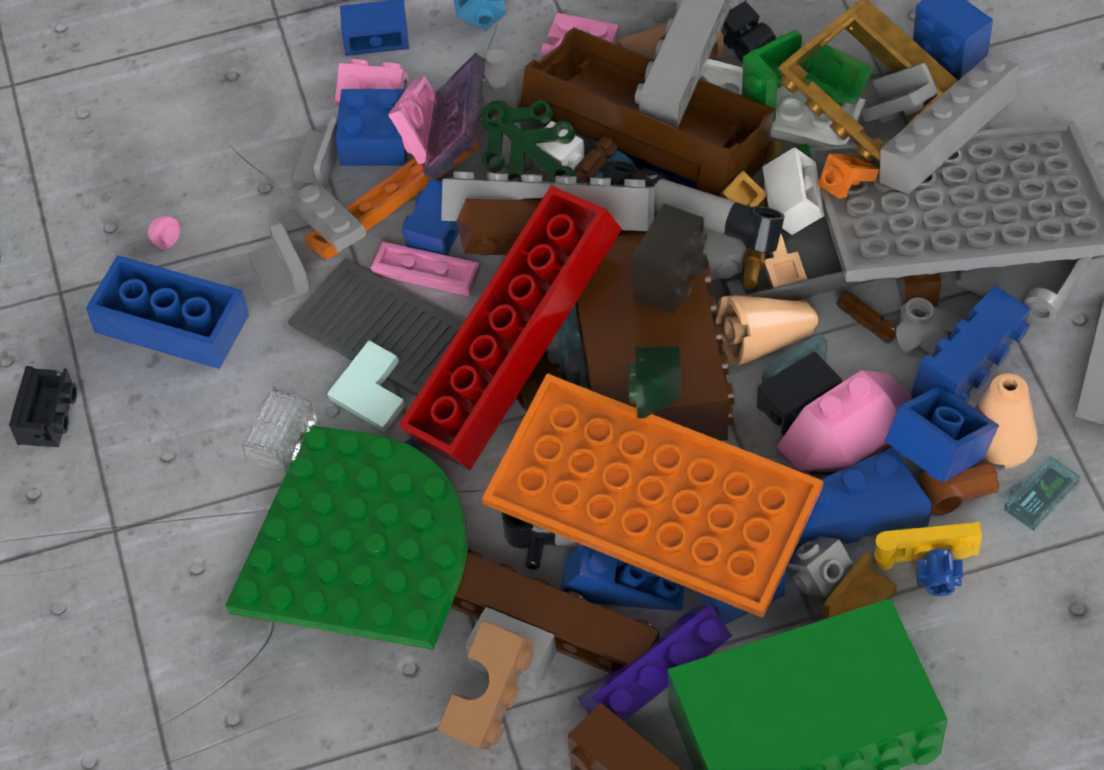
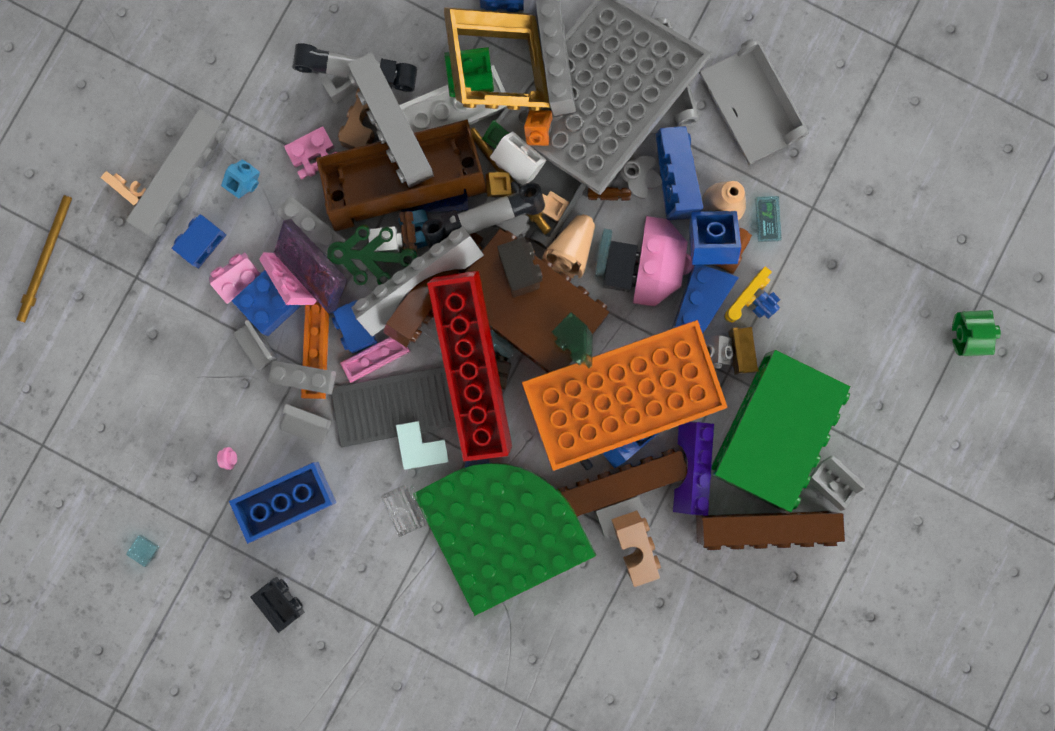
camera: 50 degrees left, 30 degrees up
green bracket [742,30,802,123] -> none
light grey bracket [860,63,938,123] -> none

